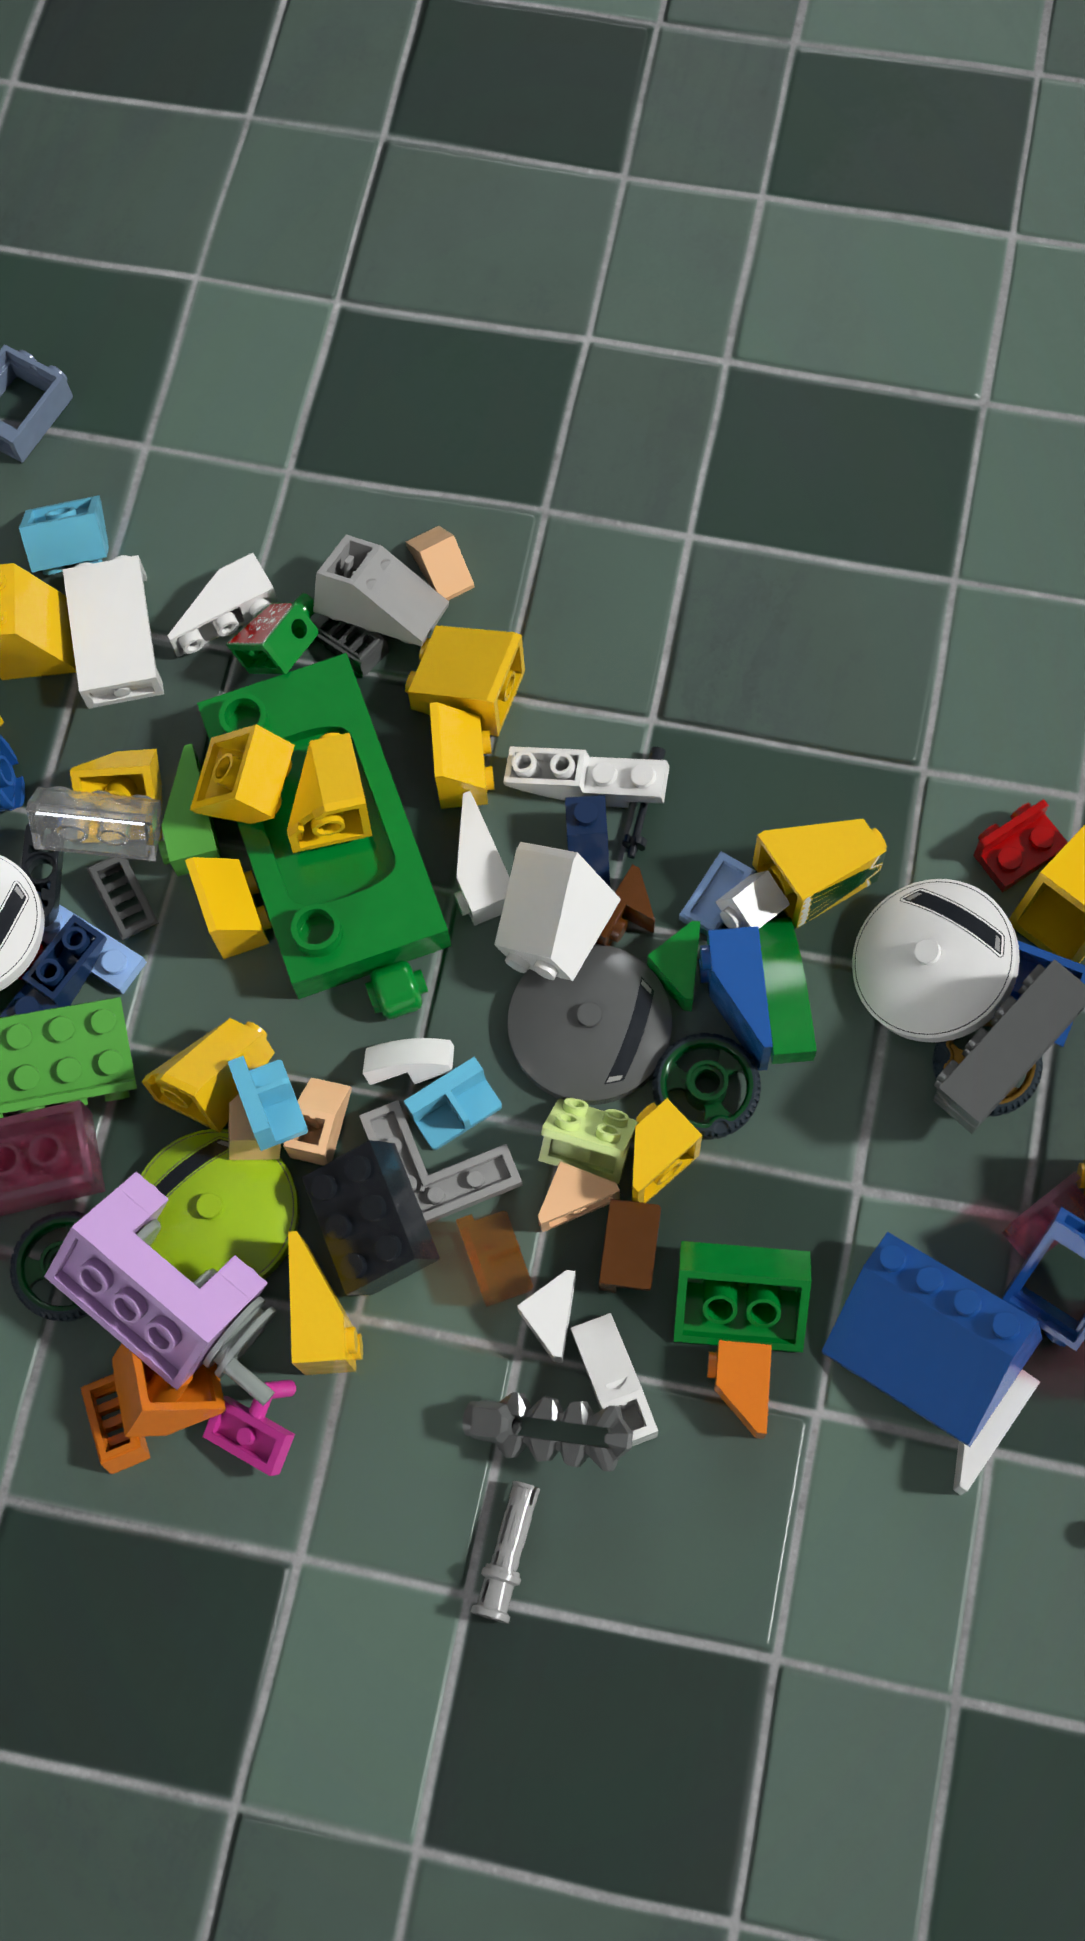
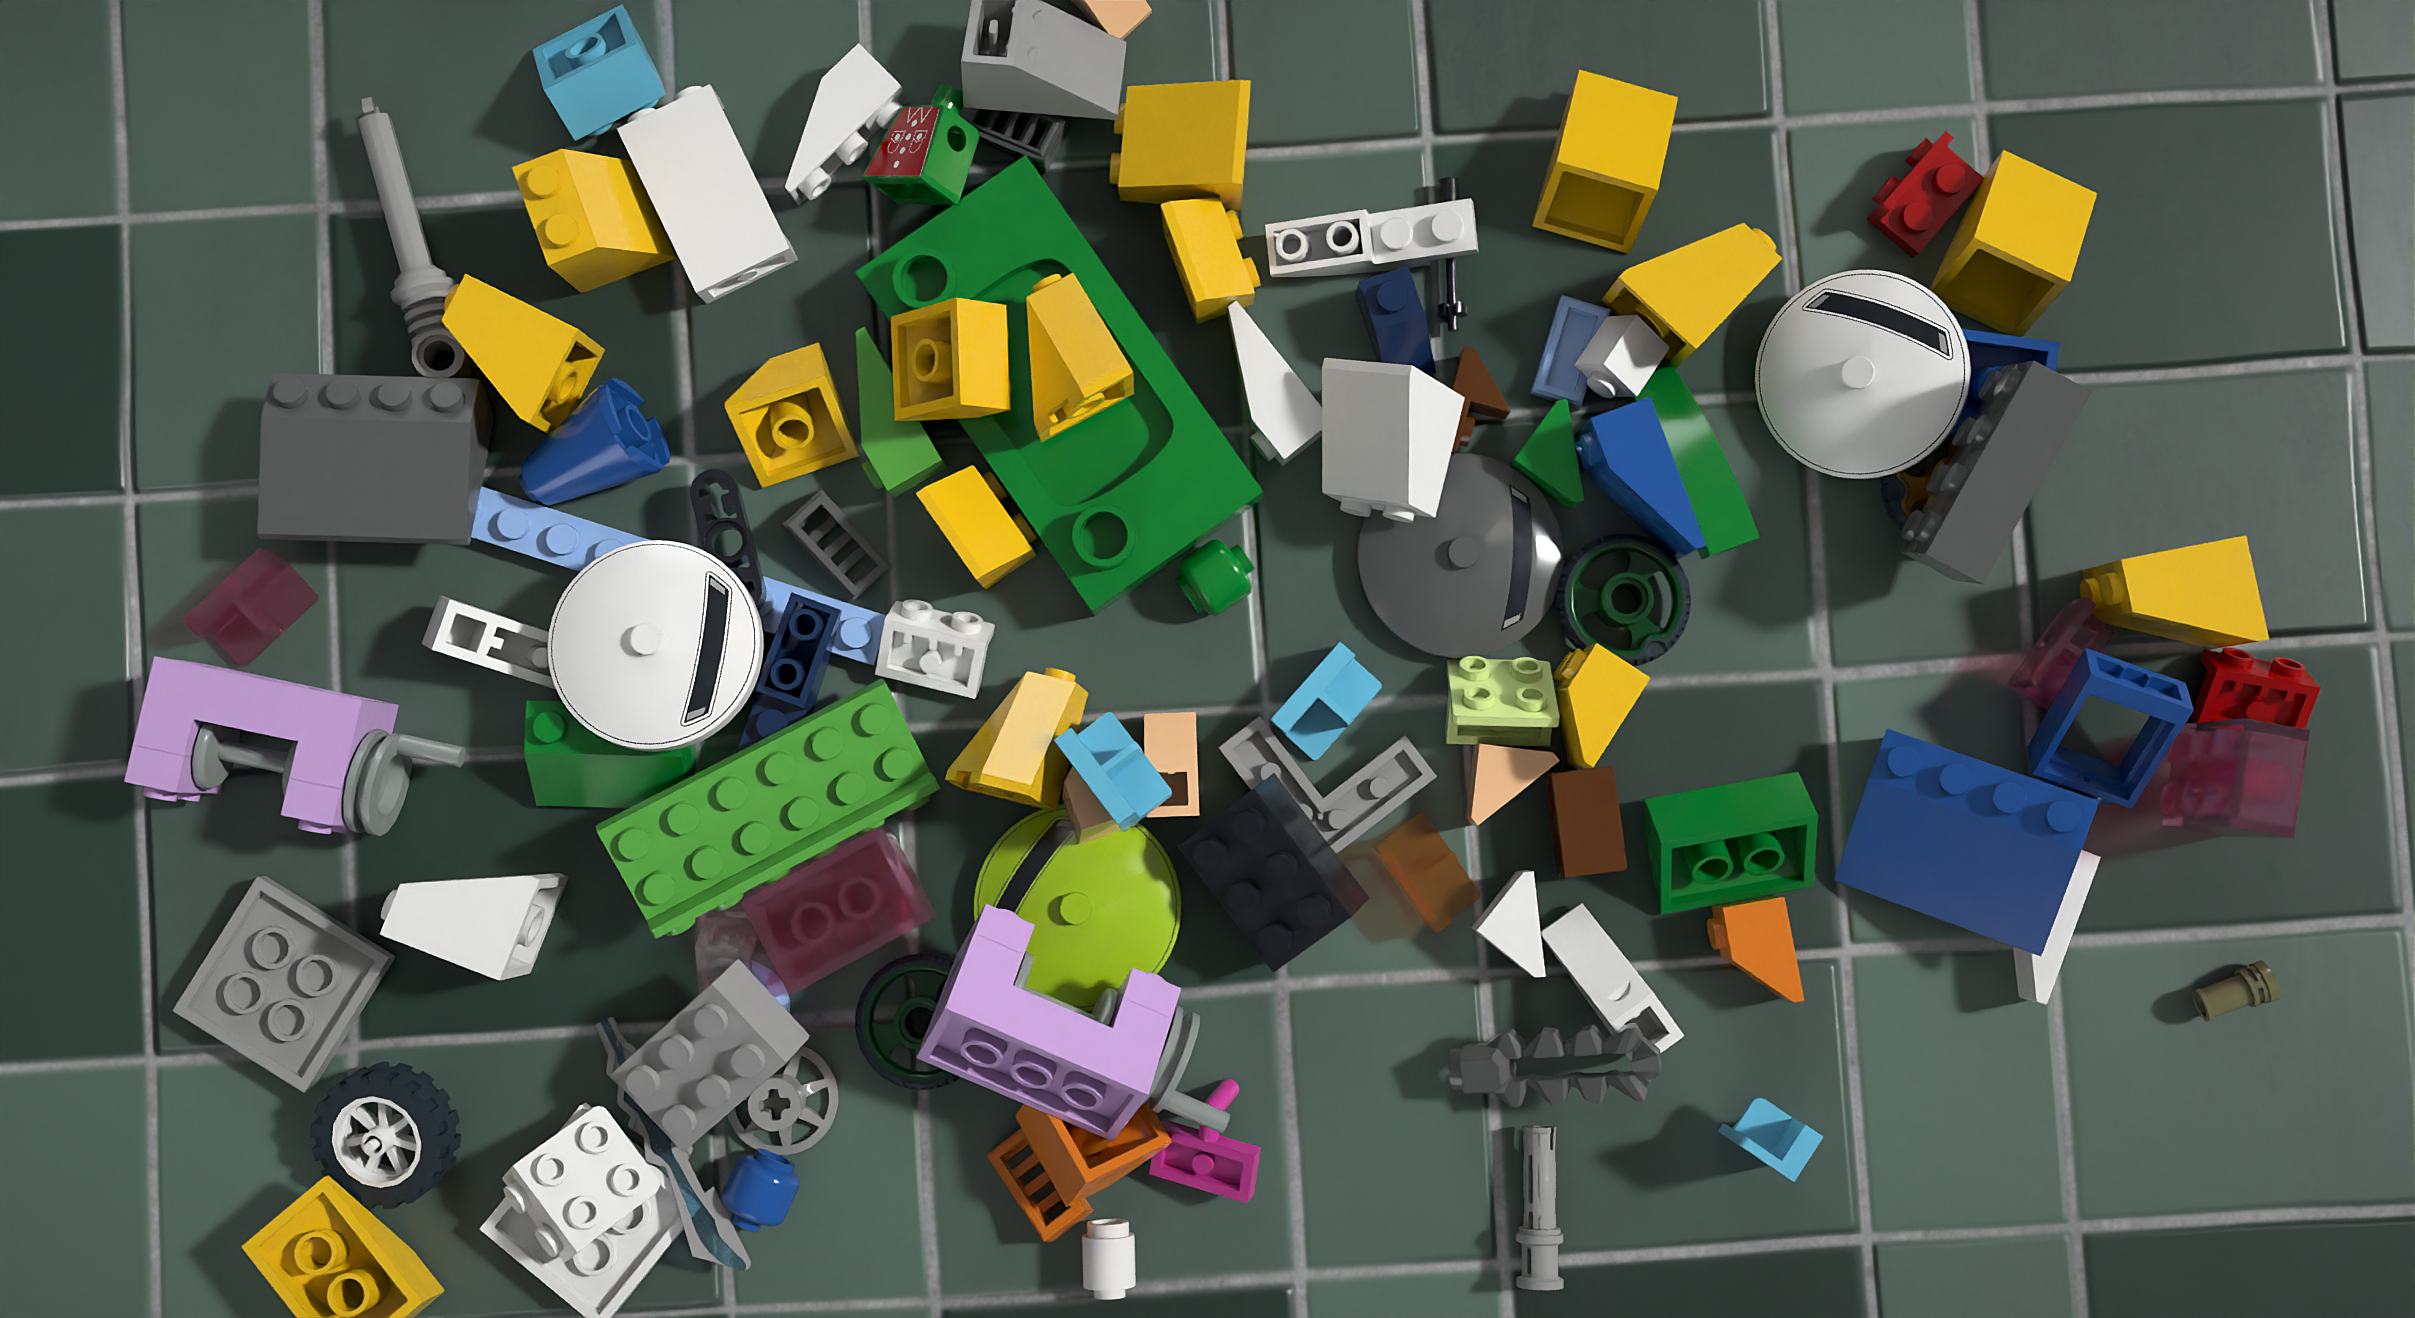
camera: 20 degrees left, 15 degrees up
clear slope [26,786,162,861] -> none
yellow slope [288,1231,363,1375] -> none
white slope [363,1038,454,1085] -> none
none -> white bracket [875,599,995,699]
none -> white brick [1082,1218,1136,1300]
none -> yellow slope [1532,69,1678,254]
none -> medium azure panel [1717,1097,1823,1182]

